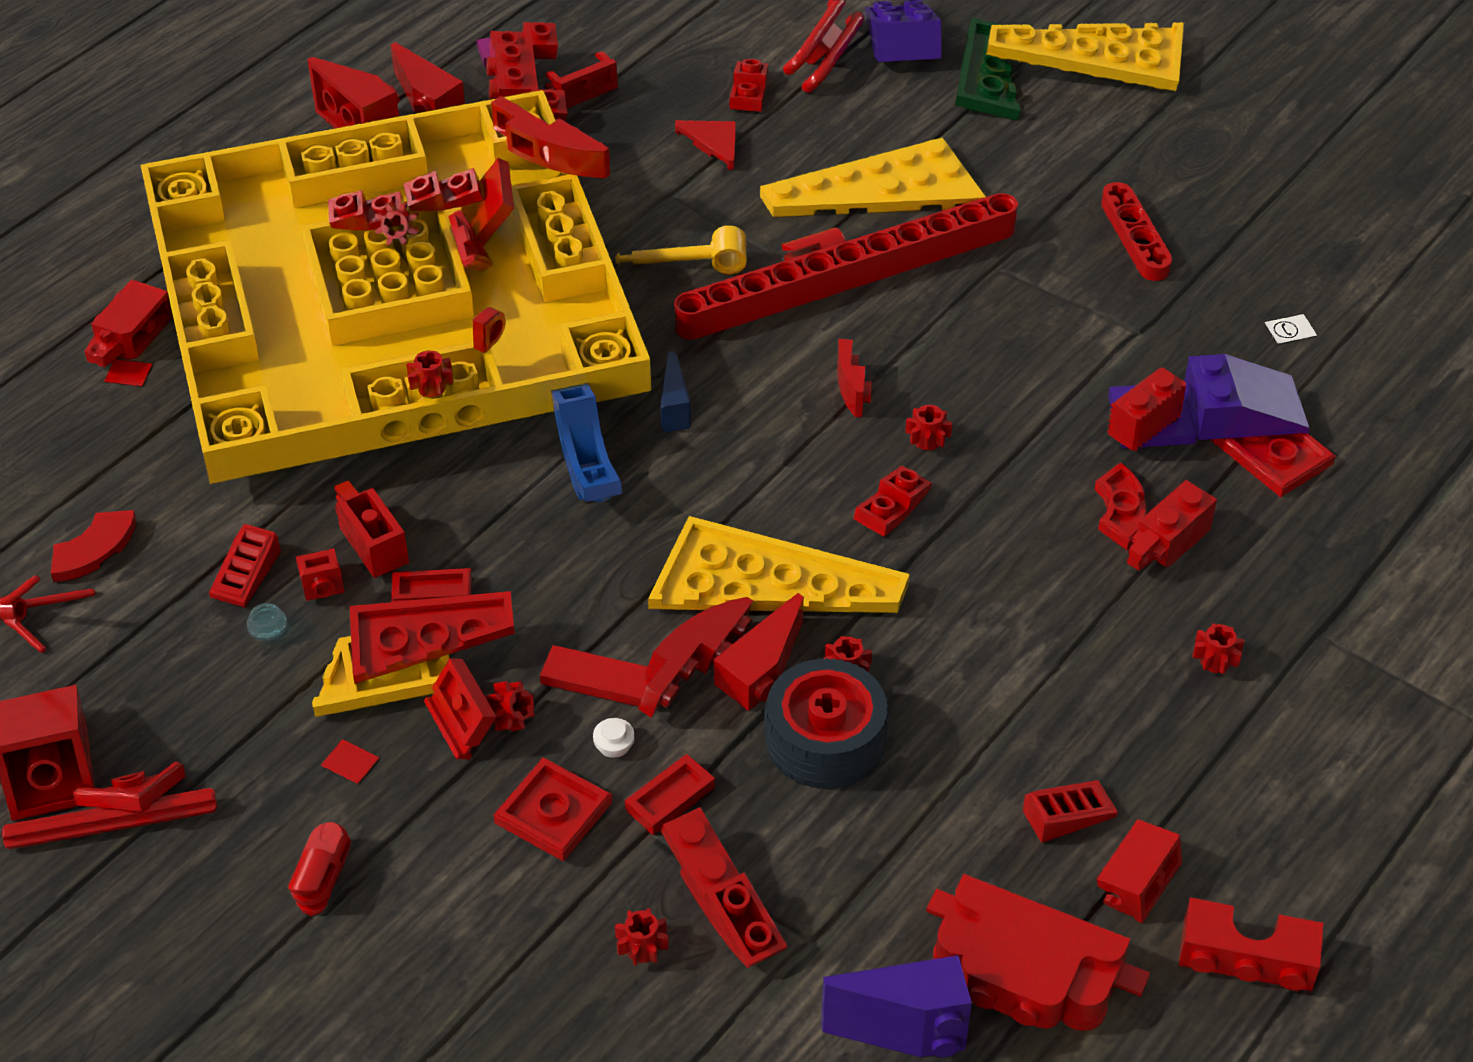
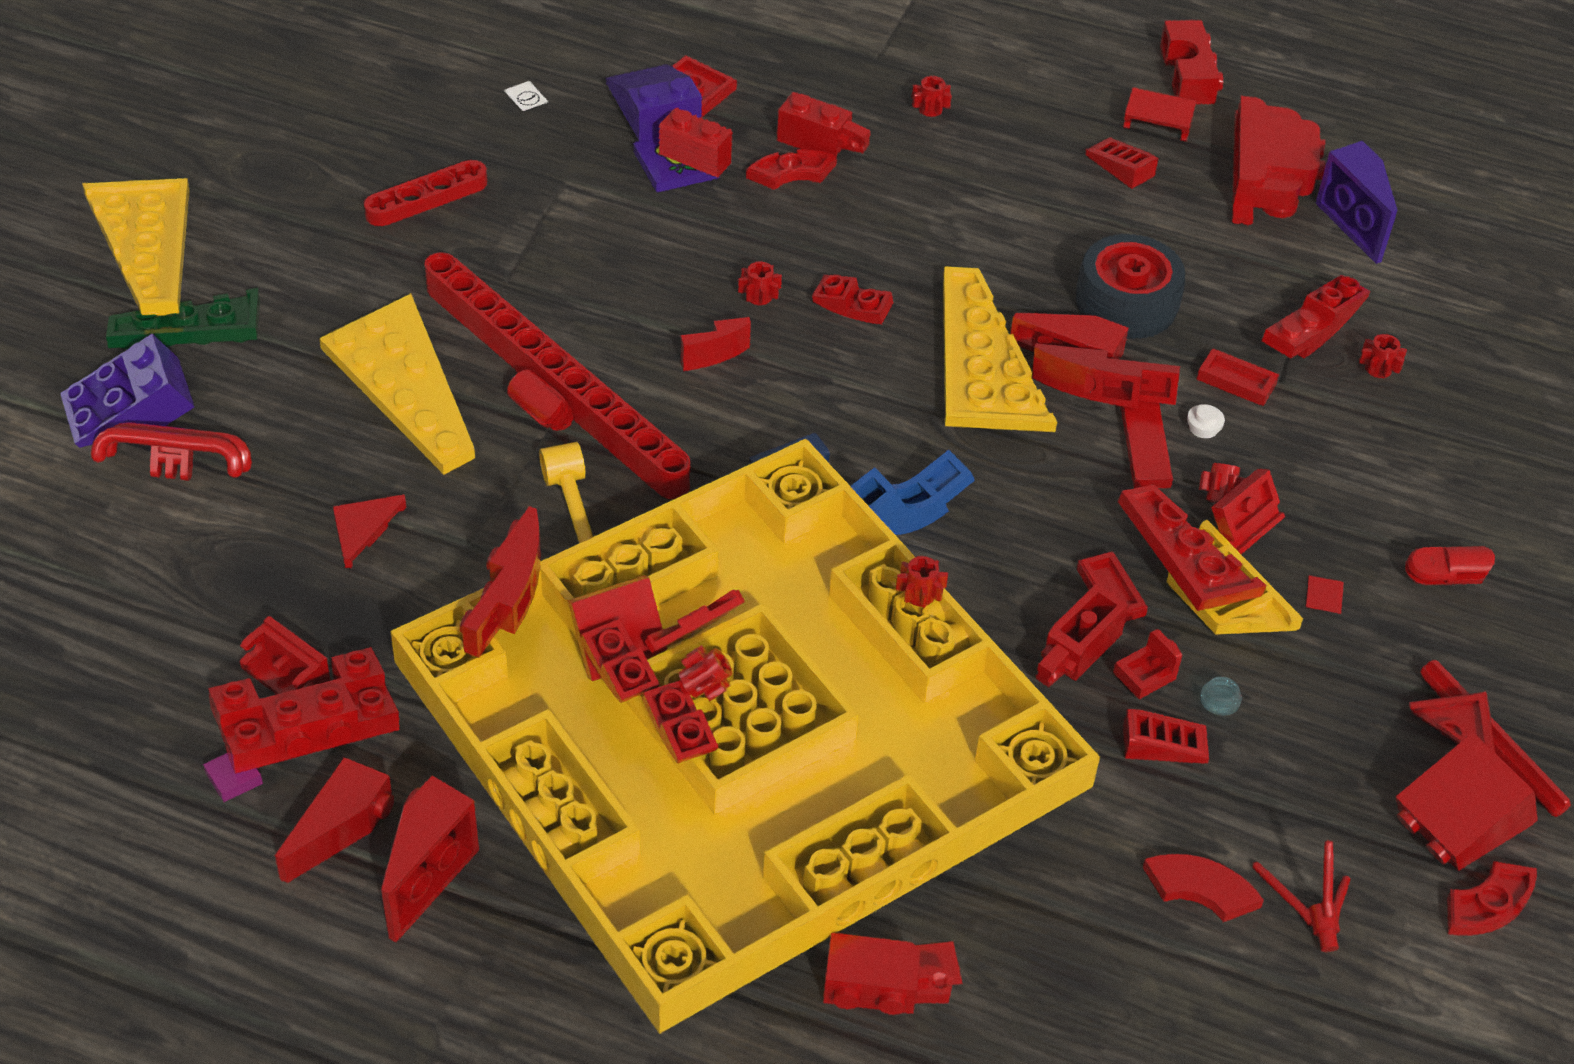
camera: 110 degrees left, 0 degrees up
red tile [472,307,506,353] -> none
red plate [493,757,612,862] -> none
red slope [729,59,769,111] -> none
red gear [823,636,872,672] -> none

